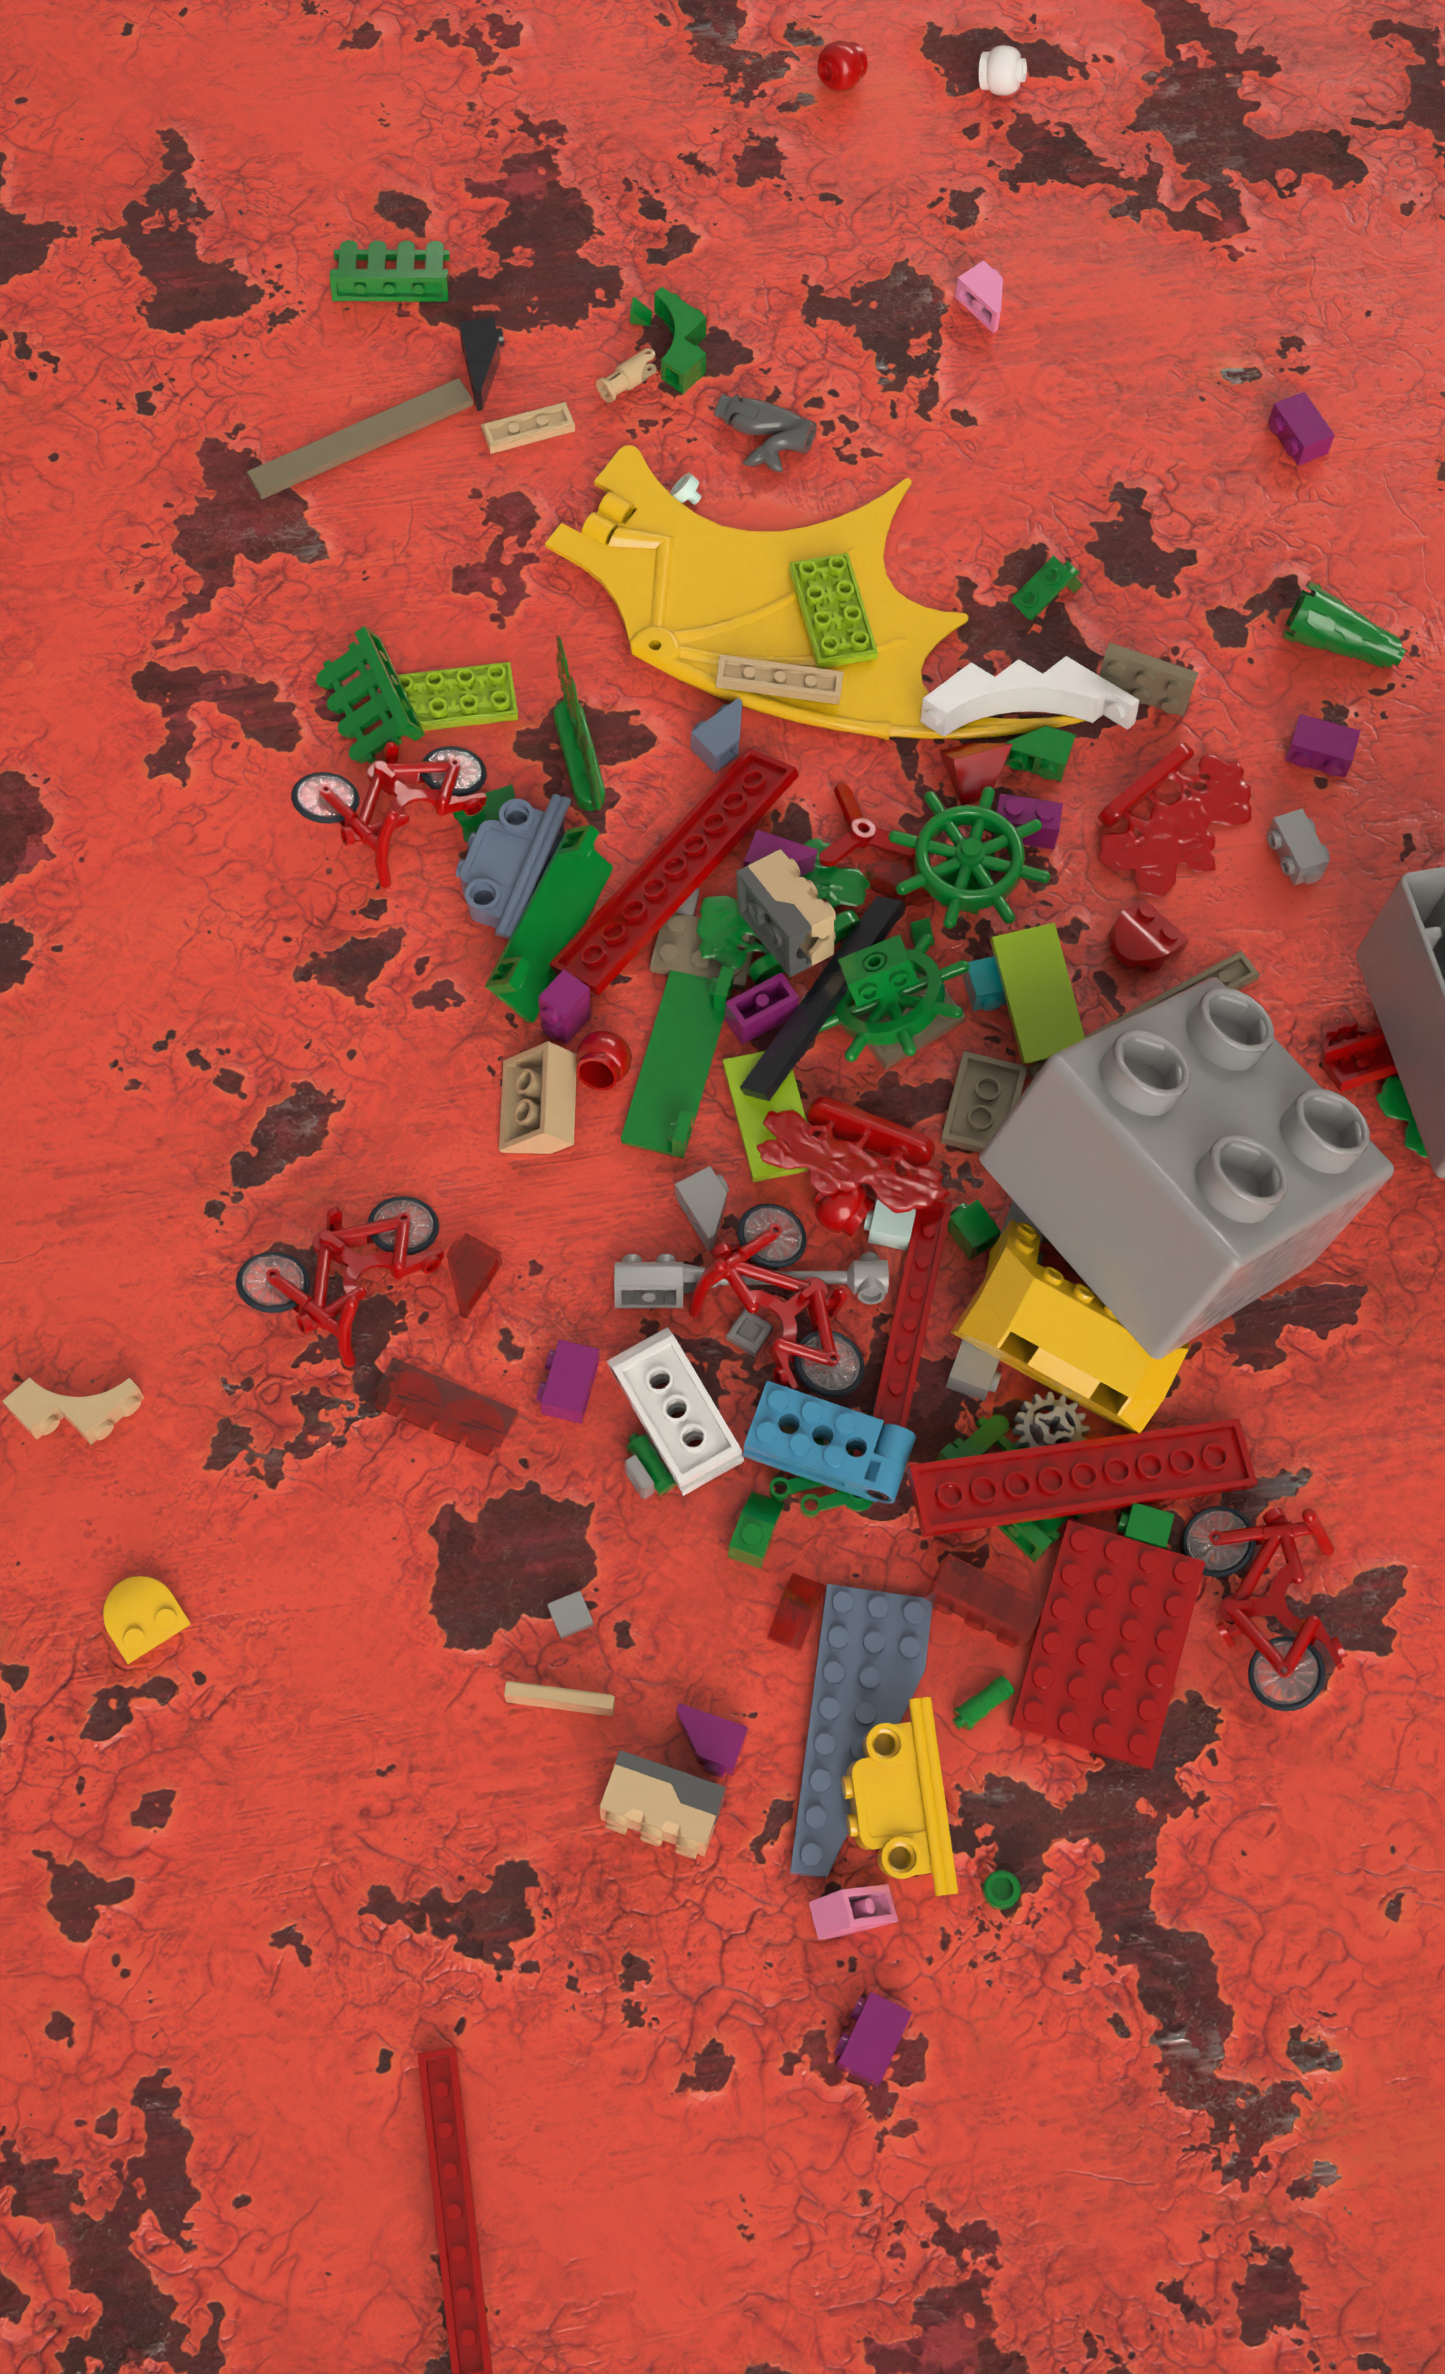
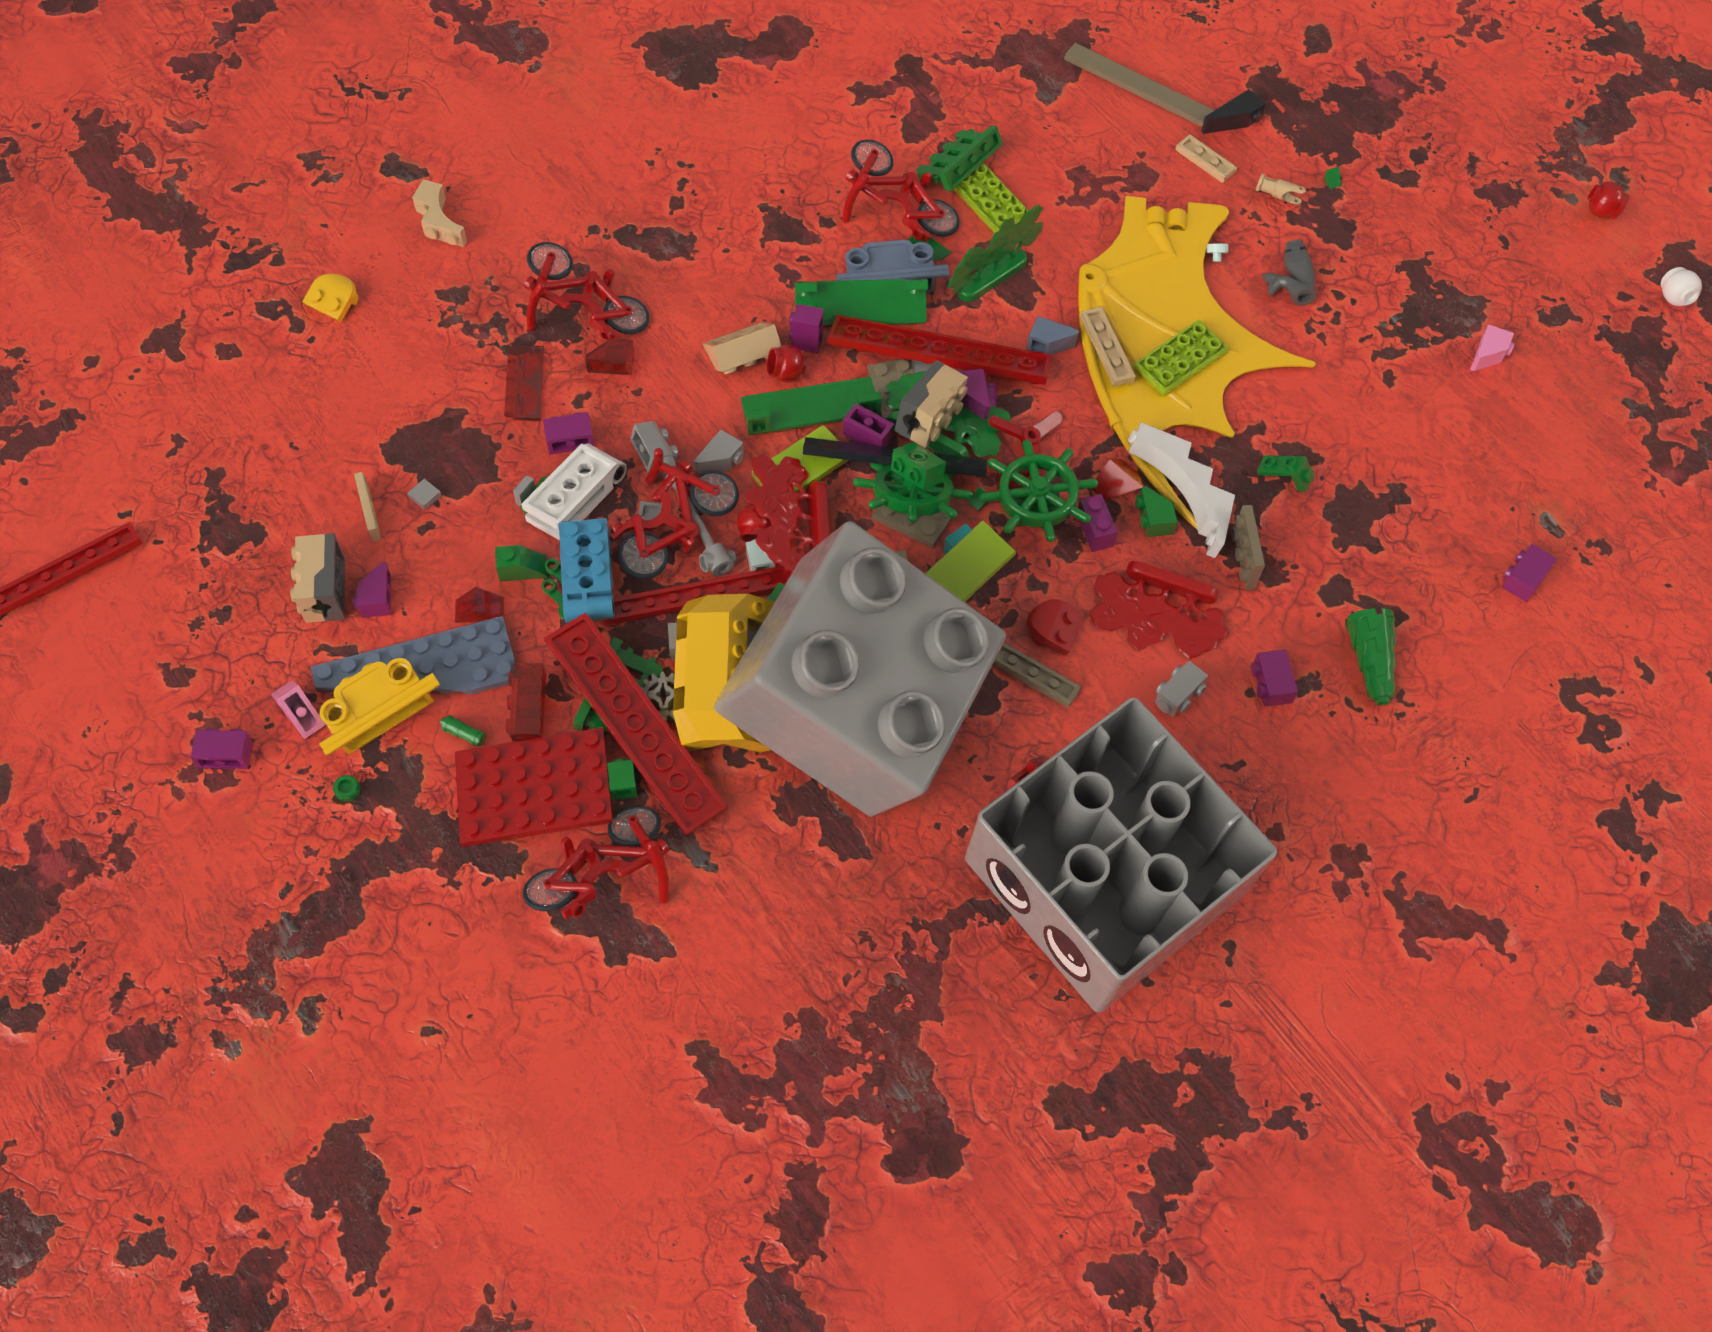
camera: 65 degrees right, 5 degrees down
green fence [330,240,450,302] -> none
green arch [654,287,706,394] -> none

